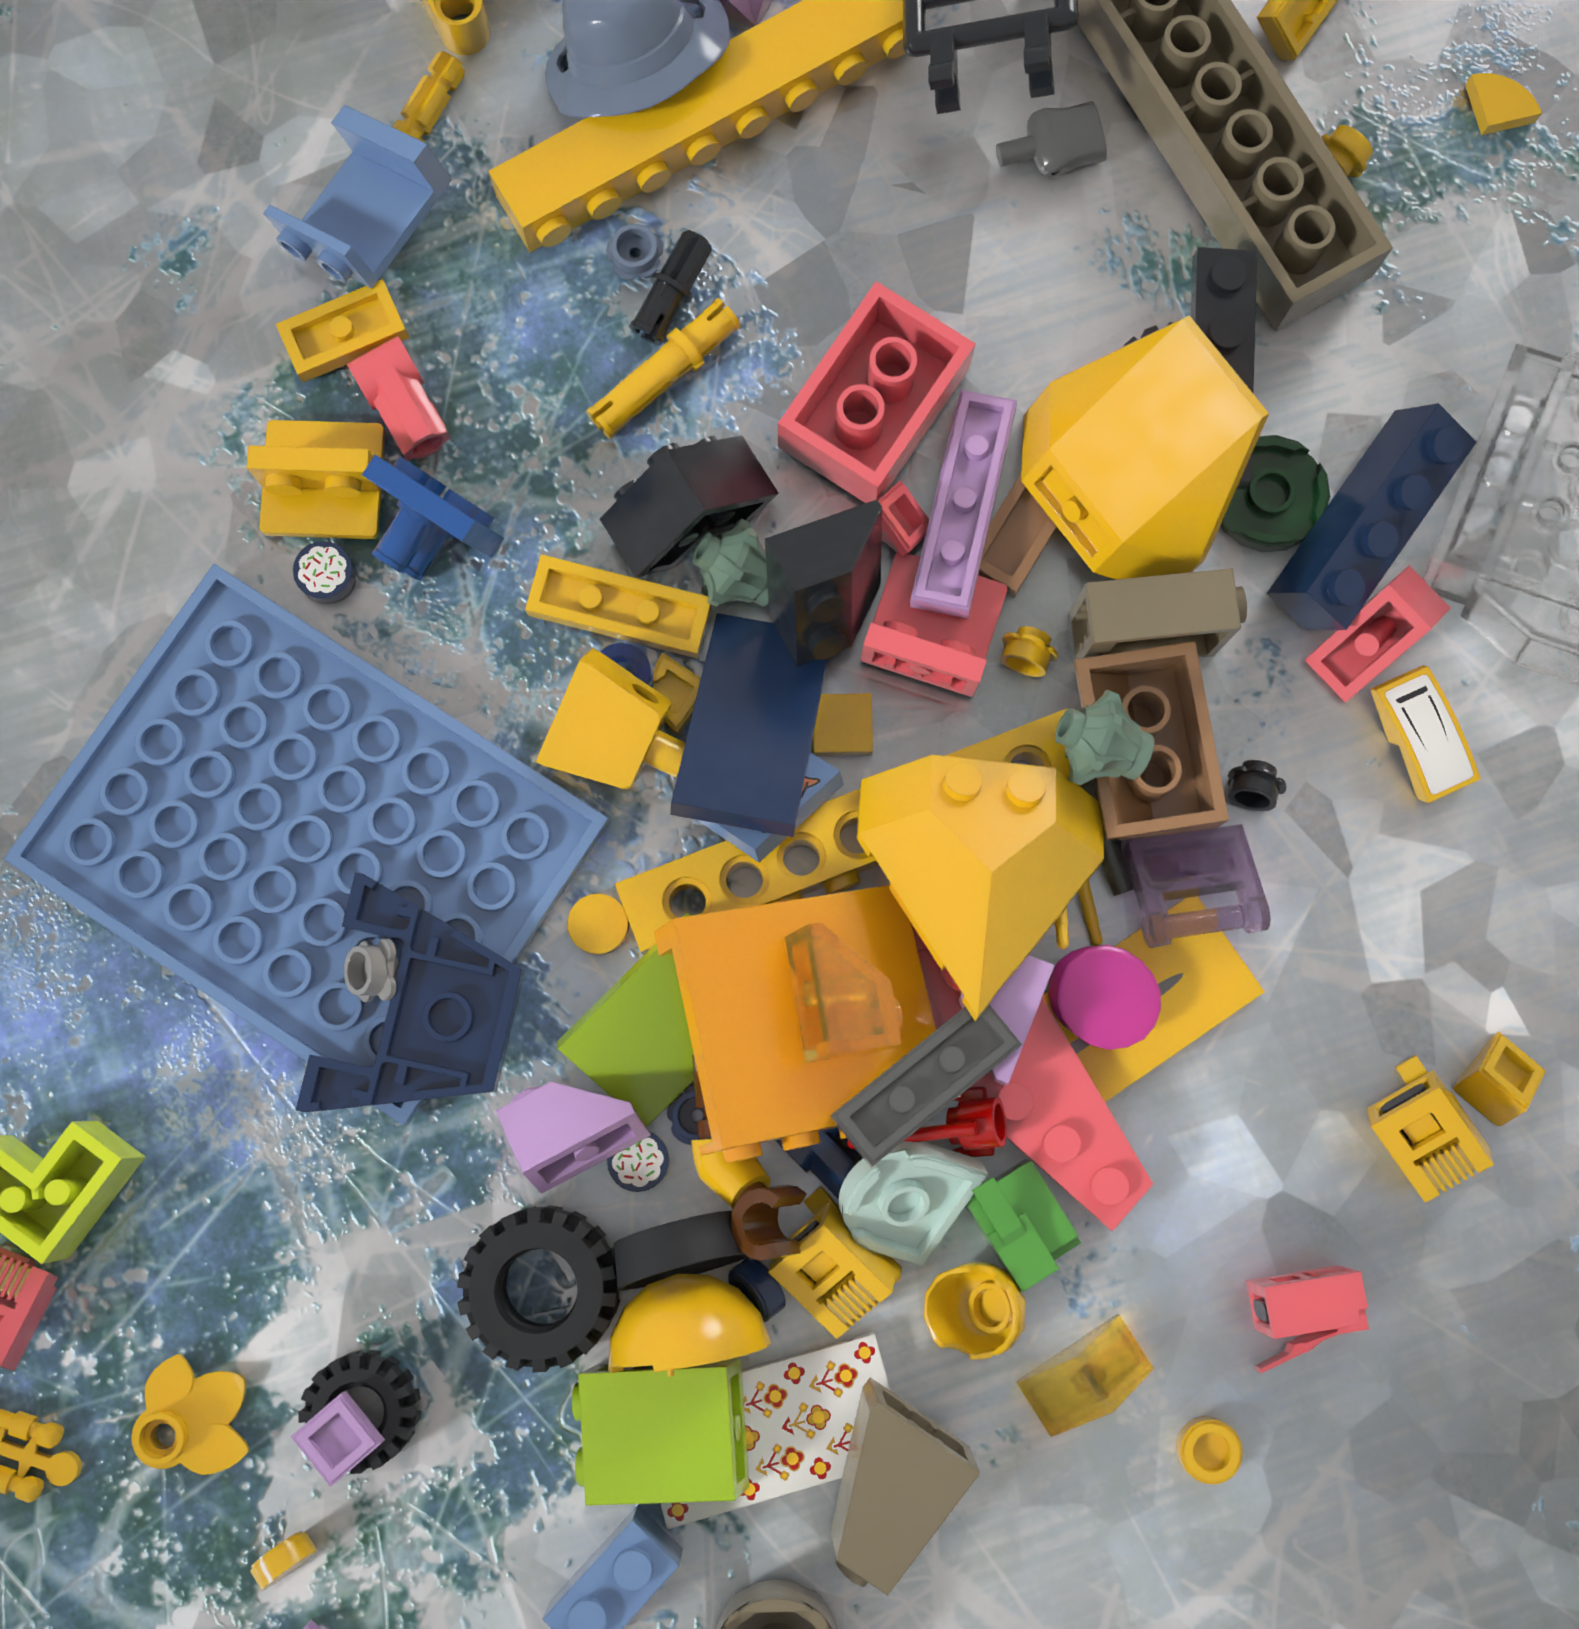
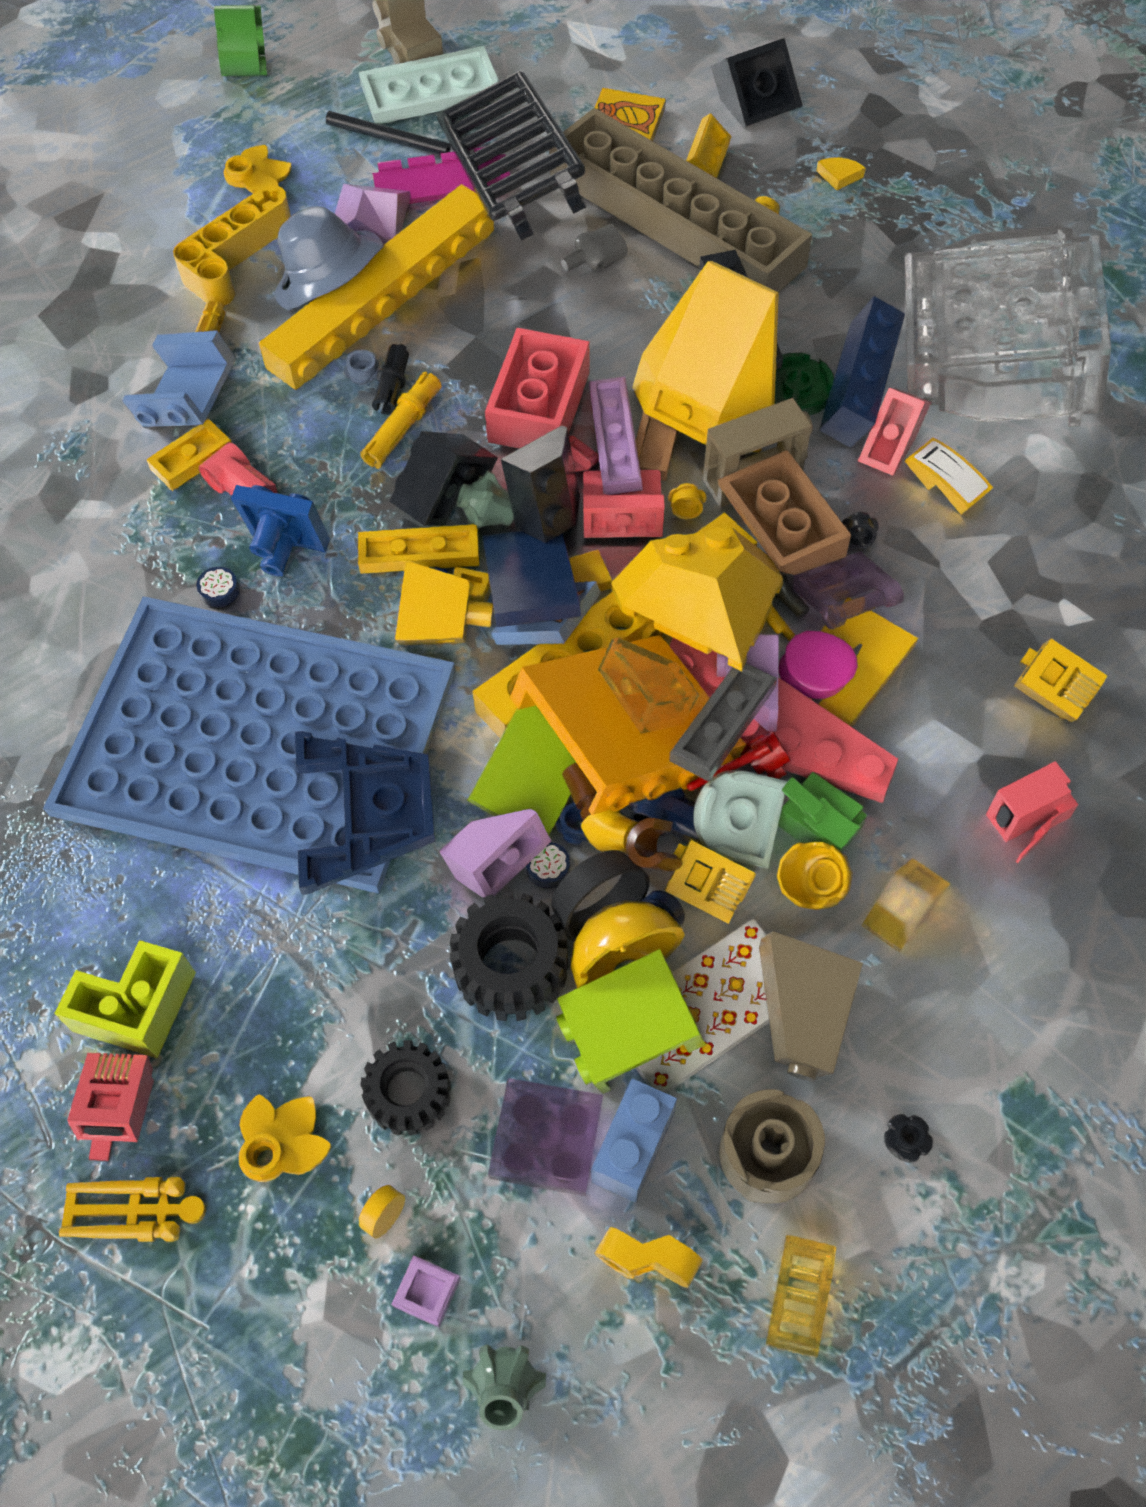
camera: 15 degrees left, 20 degrees down
yellow bracket [247,420,385,539] -> none
lavender tile [291,1390,385,1487] -> none
light grey plate [344,939,399,1002] -> none
yellow tile [567,894,629,955] -> none
sand green rock [1055,690,1154,785] -> none
yellow tile [1176,1416,1243,1485] -> none
yellow slope [1453,1031,1546,1126] -> none
none -> clear purple plate [488,1078,603,1197]

